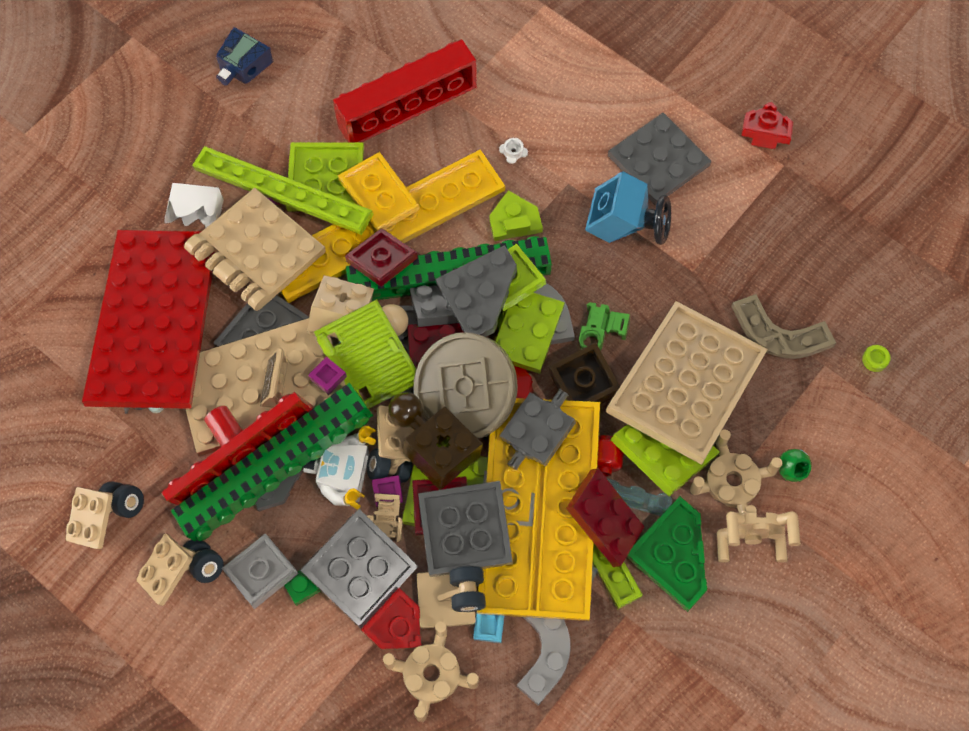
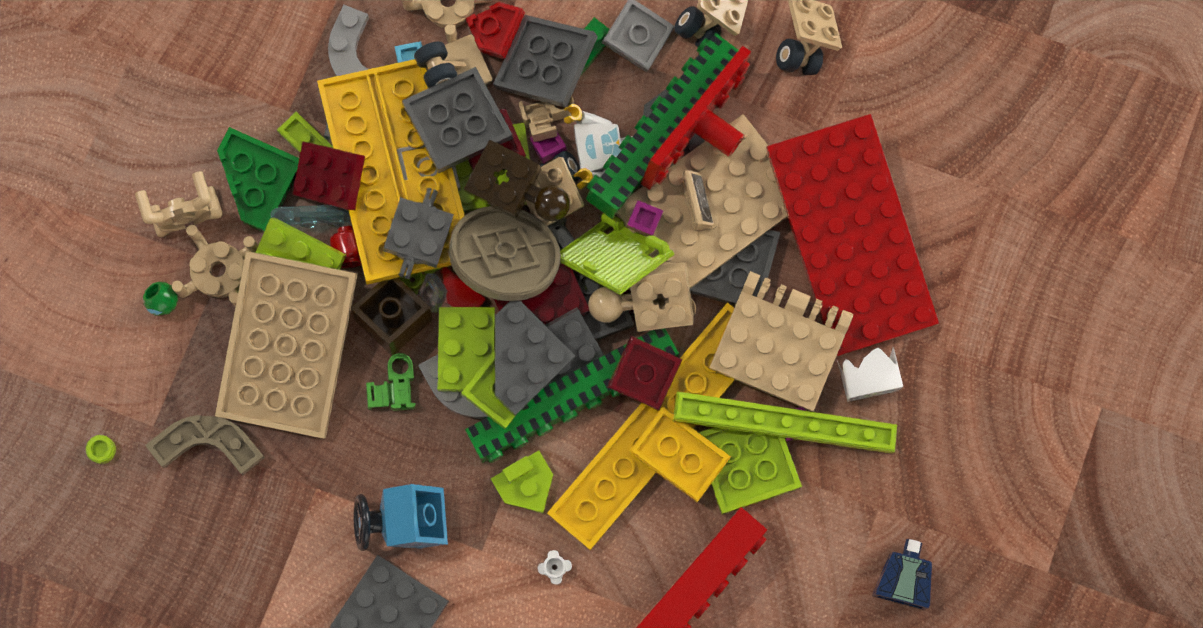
camera: 160 degrees right, 10 degrees up
none -> clear plate [418,273,448,312]

